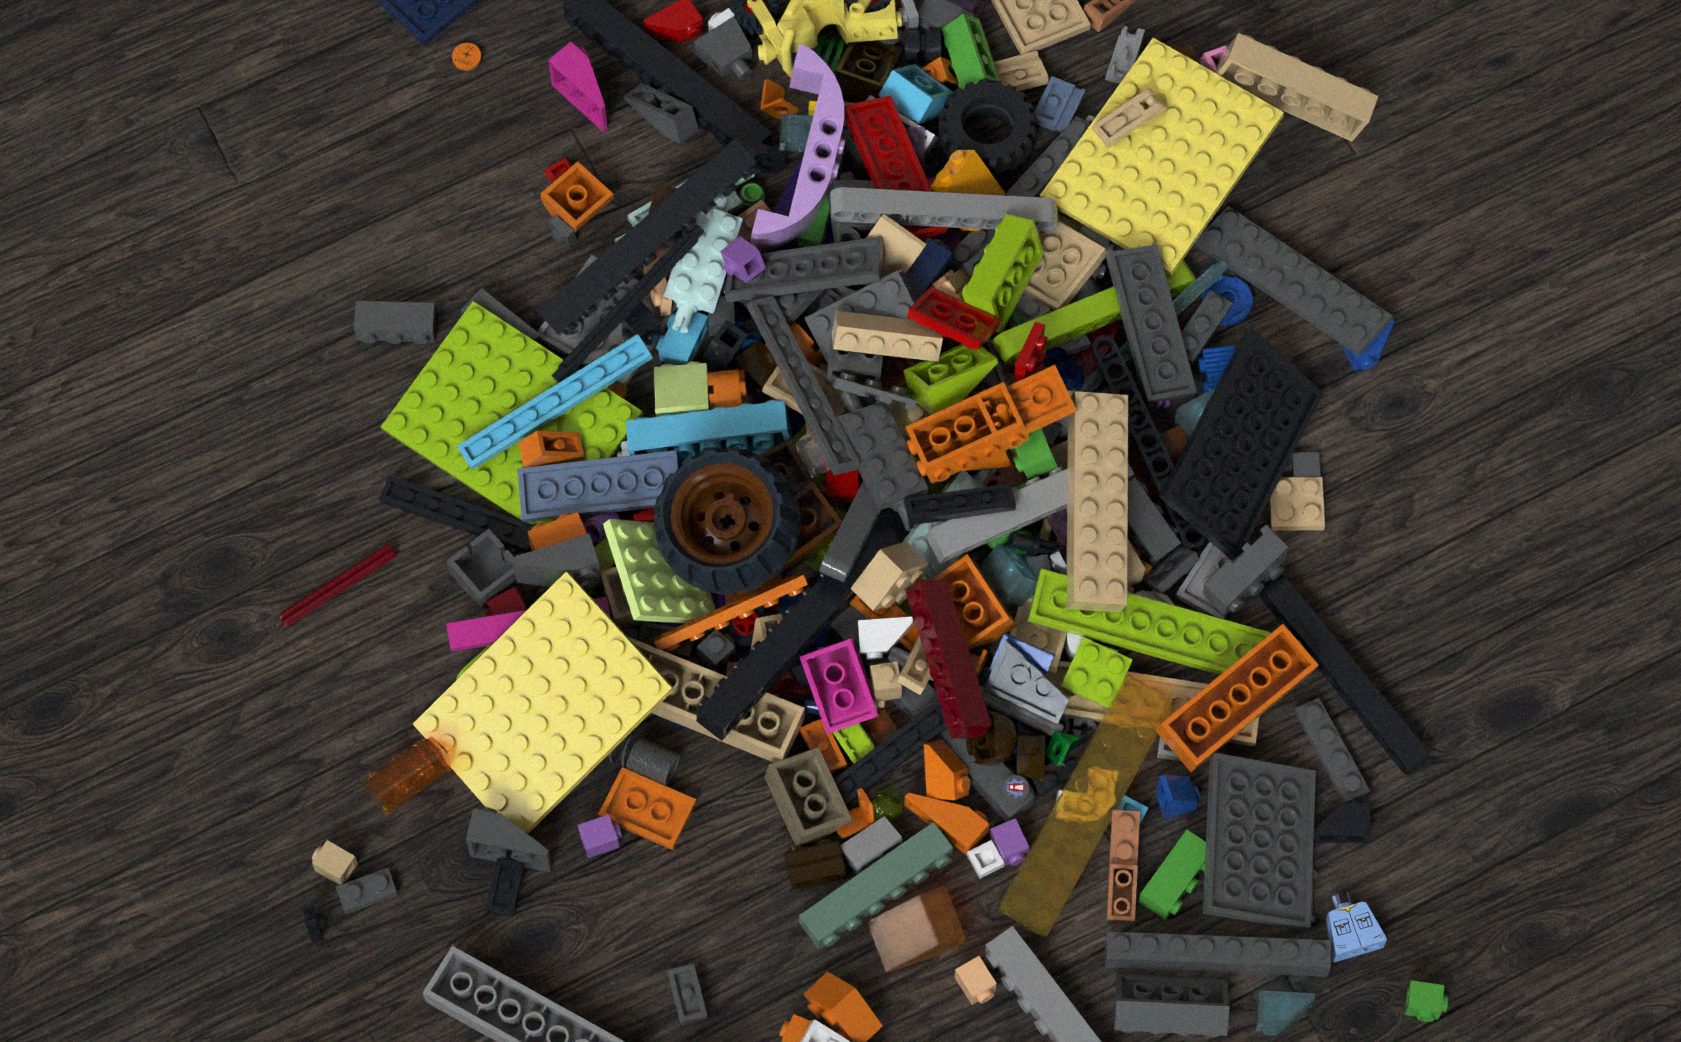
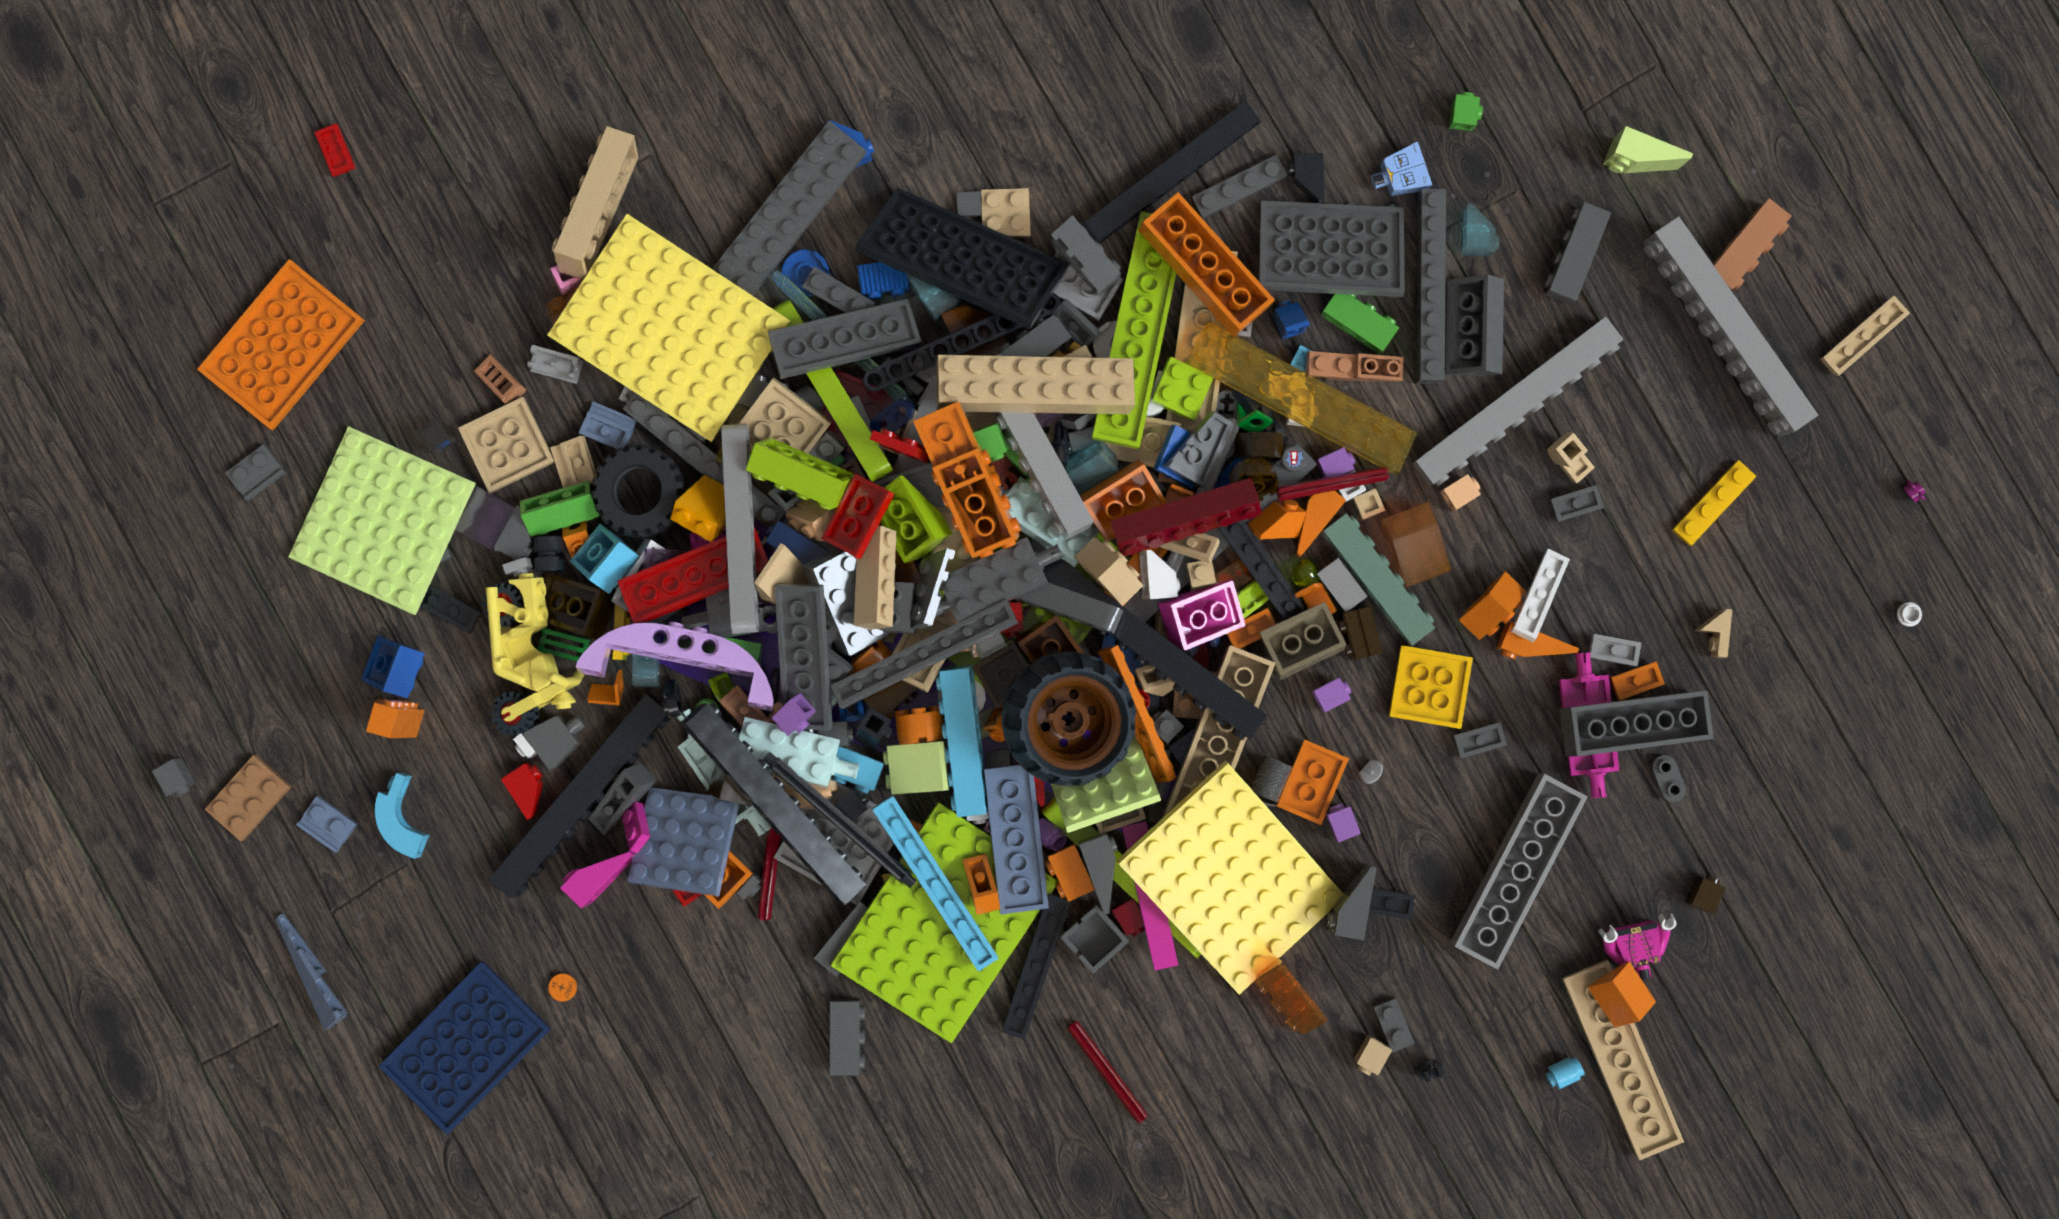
camera: 90 degrees left, 20 degrees up
black tile [904,483,1016,526] -> none
tan plate [1093,88,1166,148] -> none
none -> dark pink plate [622,801,650,853]
none -> sand blue plate [627,788,739,897]
none -> lime slope [708,672,734,702]
none -> dark red axle [757,828,781,921]
none -> dark red axle [1276,467,1389,501]
none -> medium lavender brick [1311,678,1351,713]
none -> tan plate [1353,489,1385,520]
none -> light grey piece [1359,759,1383,784]
none -> yellow plate [1388,645,1473,729]

